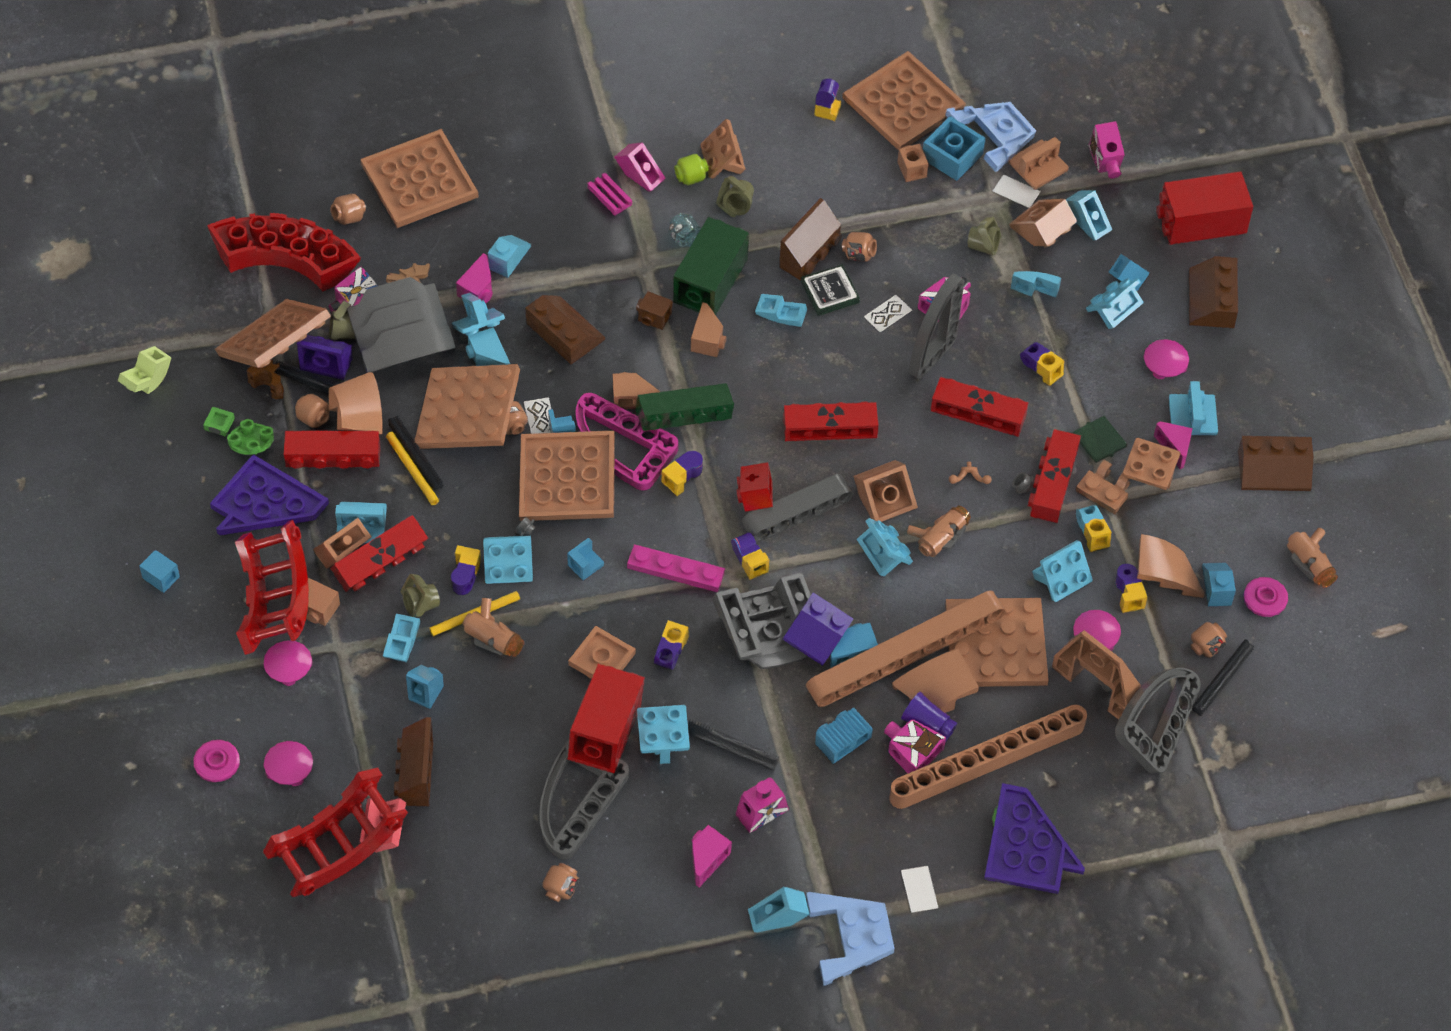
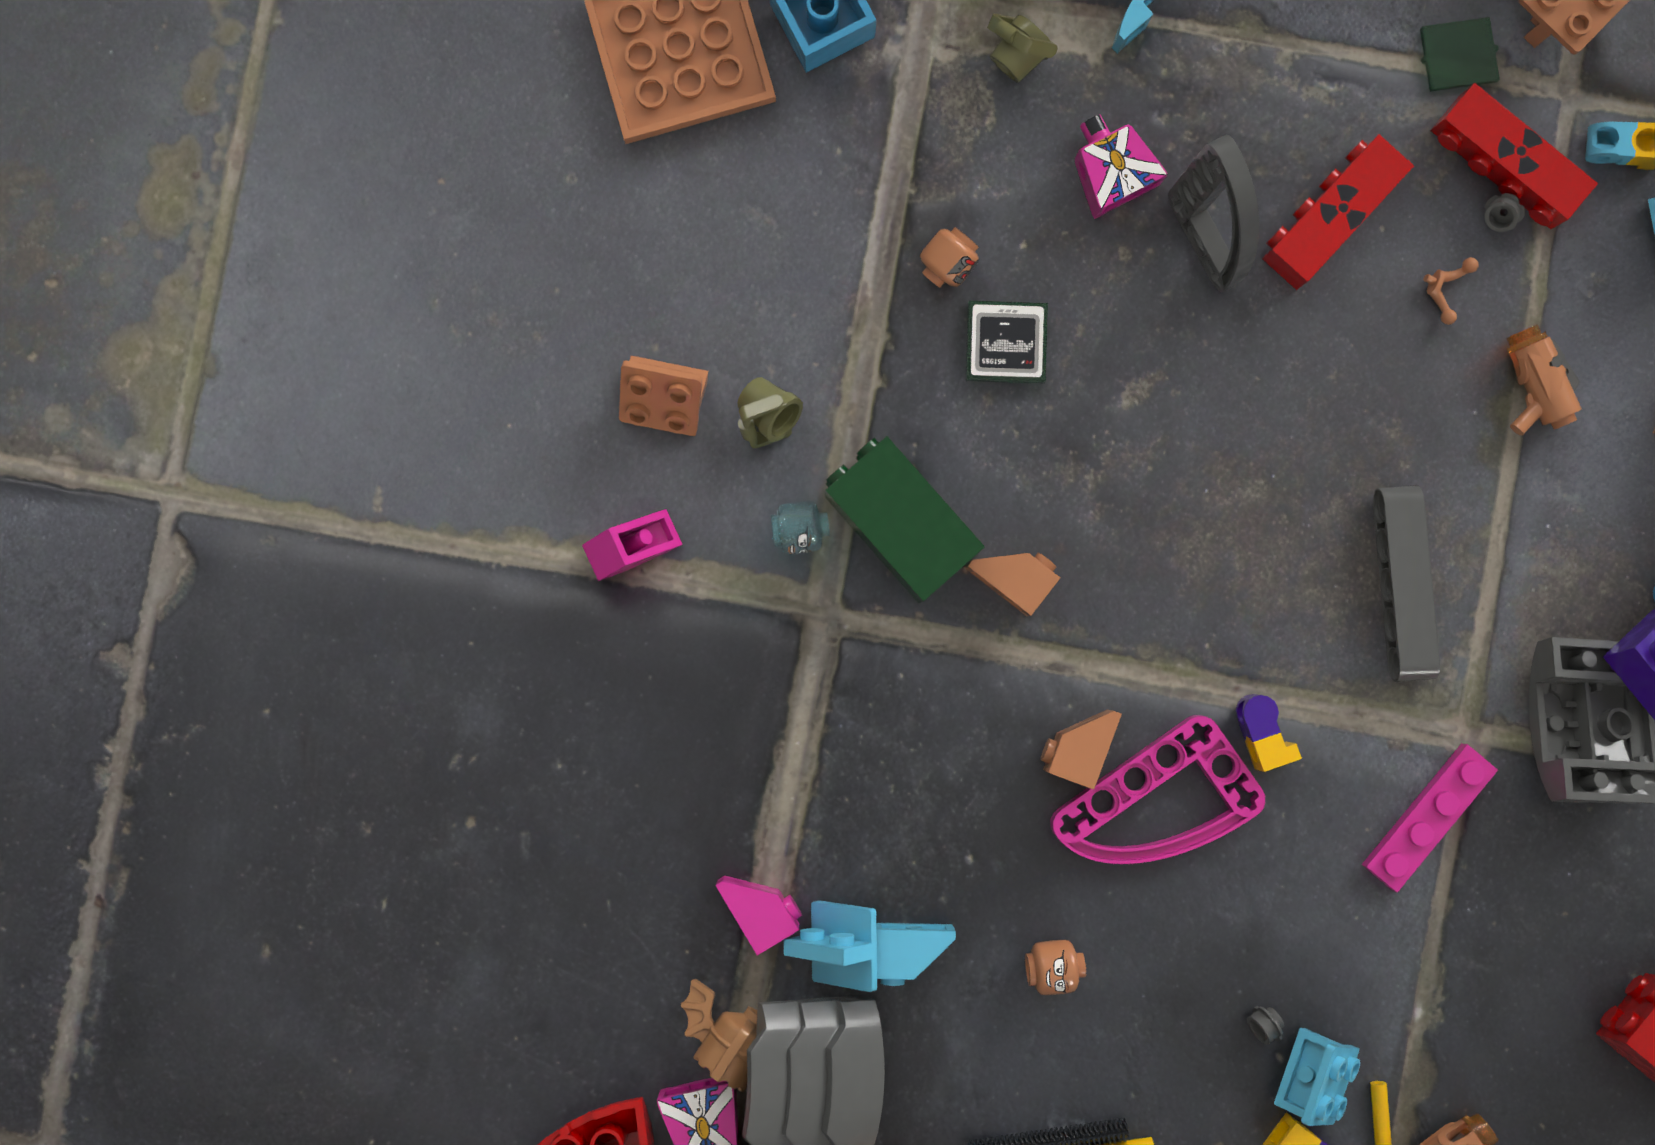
camera: 70 degrees left, 30 degrees up
nougat head [331,194,366,225] -> none
nougat plate [361,129,478,228] -> none
nougat plate [414,364,520,449] -> none
medium azure slope [488,235,531,278] -> none
nougat plate [519,431,615,521] -> none
white sticker [524,397,551,434] -> none
reddish brown slope [525,295,605,365] -> none
dark azure panel [548,409,575,433] -> none
dark azure panel [567,538,604,580] -> none
nougat plate [568,626,636,679] -> none
dark pink tile [588,173,632,216] -> none
reddish brown brick [636,291,672,330] -> none
dark green brick [636,383,734,431] -> none
leg [654,620,689,670] -> none
lime head [674,154,709,186] -> none
leg [731,532,769,580] -> none
red brick [737,462,773,512] -> none
medium azure slope [755,294,807,327] -> none
slope [779,198,842,281] -> none
red brick [783,401,879,441] -> none
leg [814,78,841,121] -> none
nougat slope [853,460,918,522] -> none
medium azure bracket [857,518,913,576] -> none
white sticker [864,295,912,332] -> none
nougat brick [898,144,928,182] -> none
leg [1020,342,1064,386] -> none
nougat plate [1076,460,1131,514] -> none

